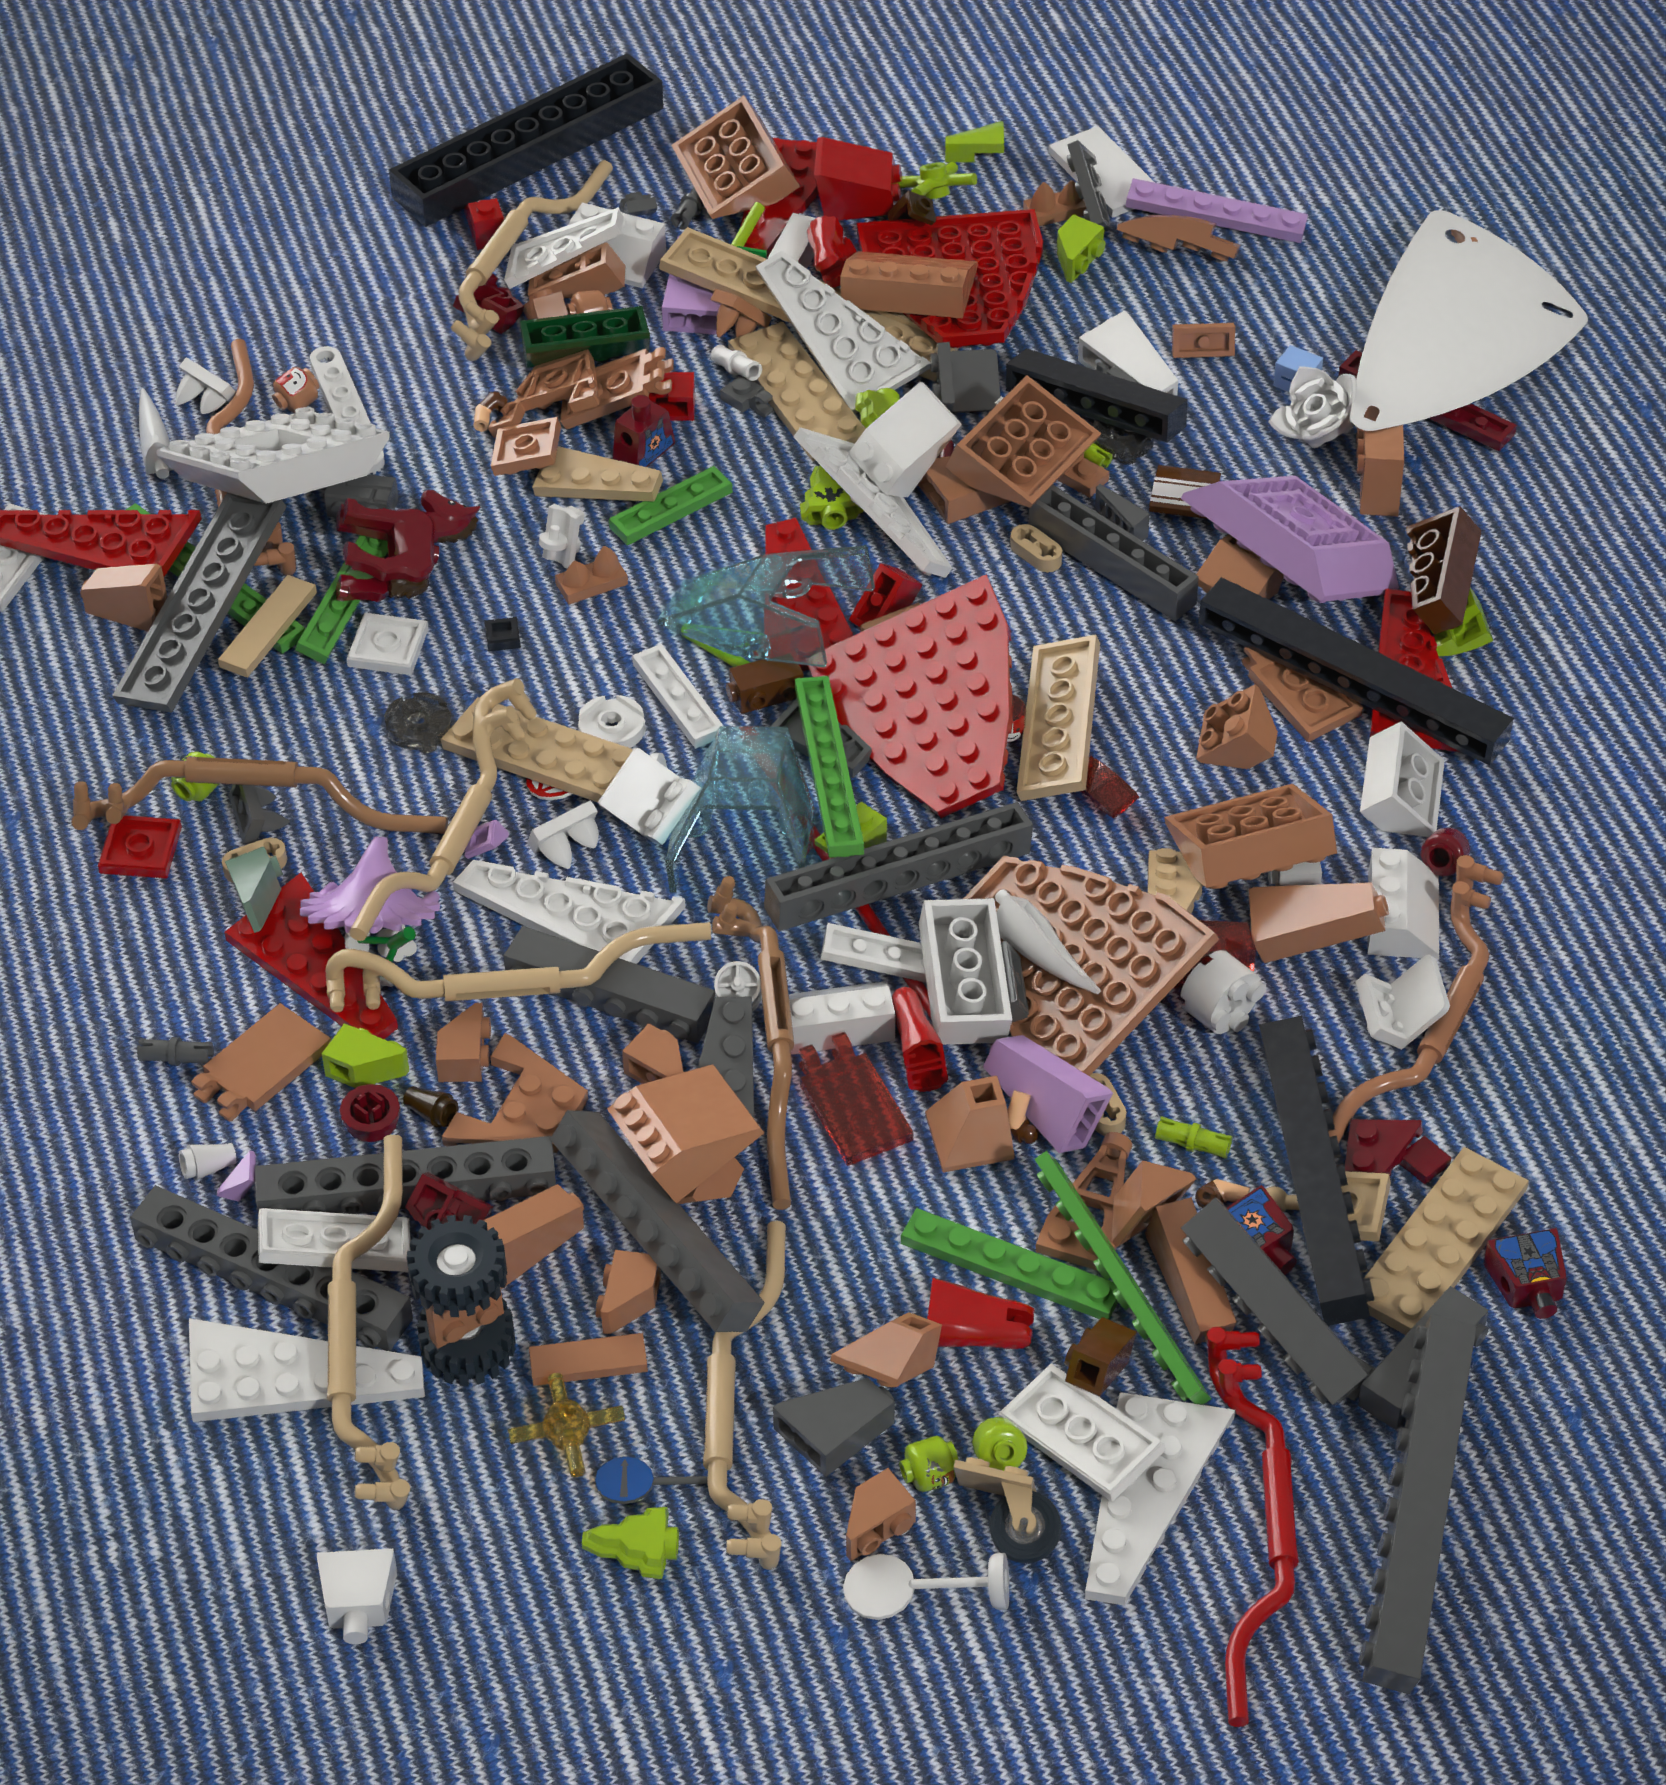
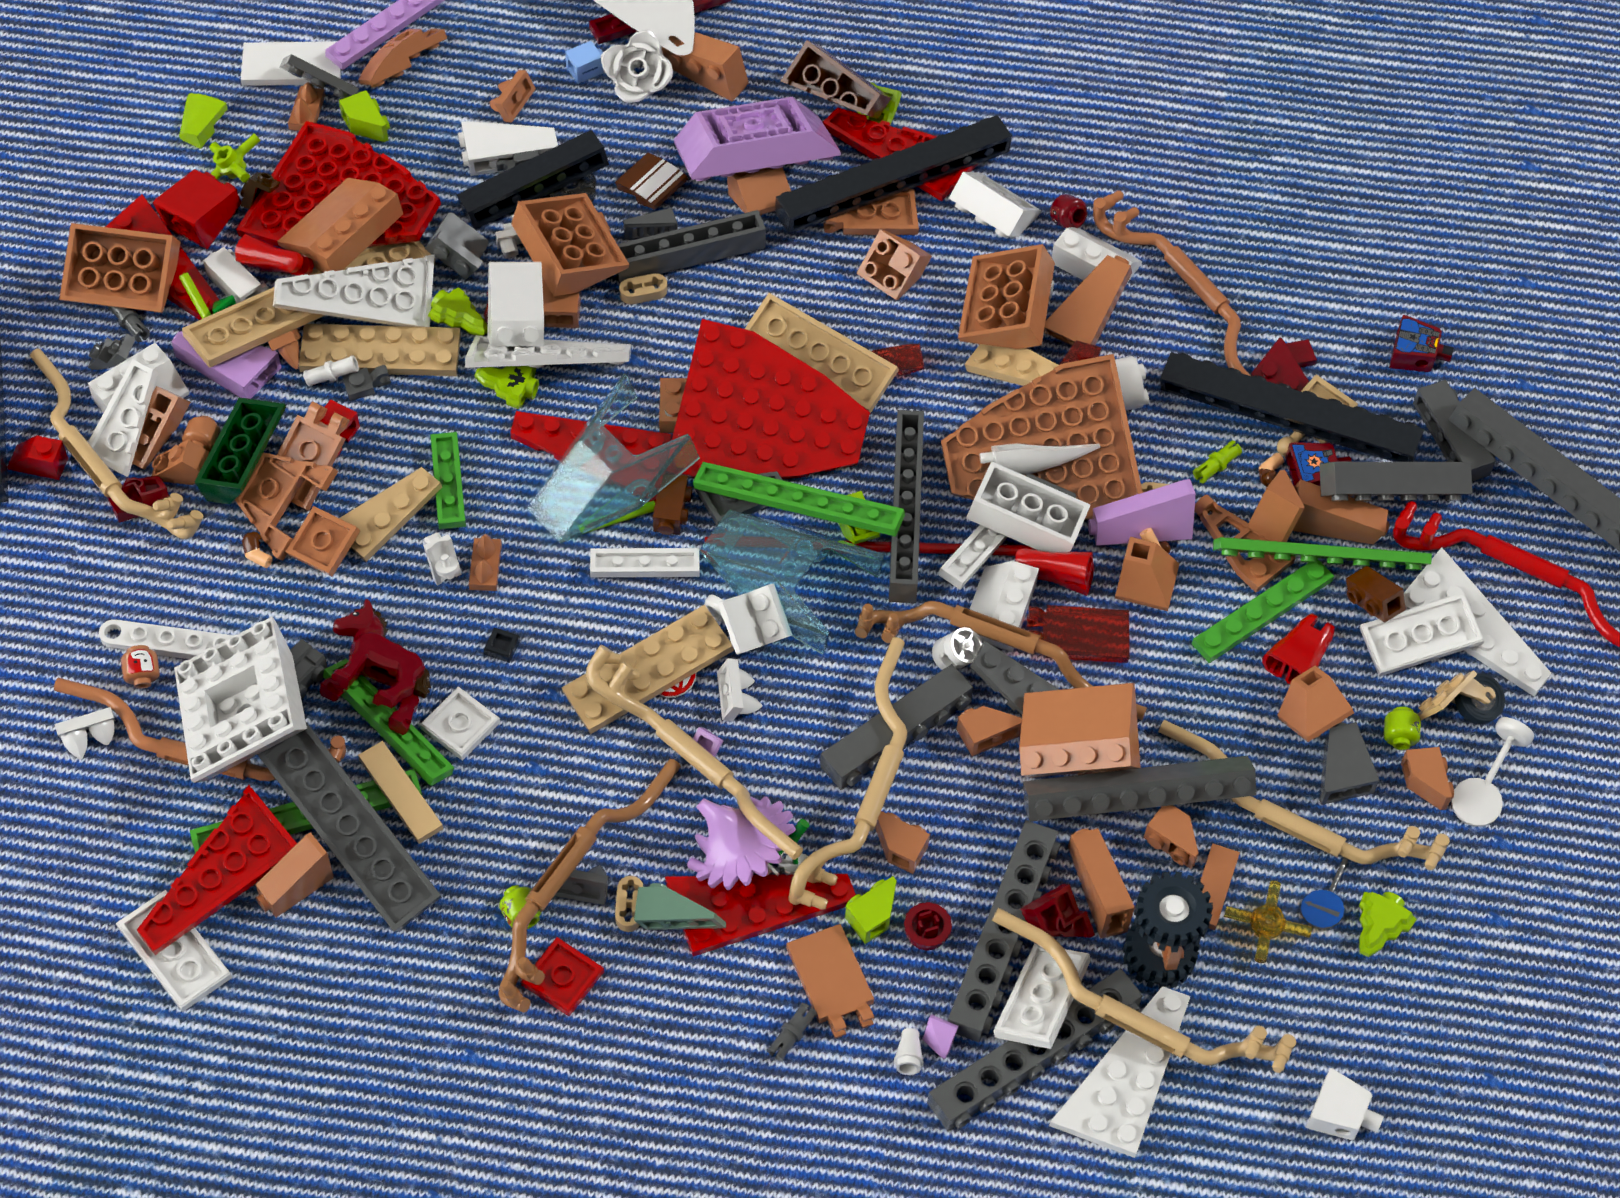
camera: 65 degrees left, 10 degrees up
white piece [139,388,173,479] -> none
clear smoke plate [384,692,453,754] -> none
dark brown cone [403,1086,459,1127] -> none
nougat wing [442,1033,588,1153] -> none
white wing [453,860,685,964] -> none
white plate [578,695,646,748] -> none
dark red torso [612,395,675,467] -> none
red slope [848,563,923,628] -> none
lime head [972,1417,1028,1471] -> none
white bracket [1355,954,1450,1050] -> none
tan plate [1364,1147,1529,1335] -> none

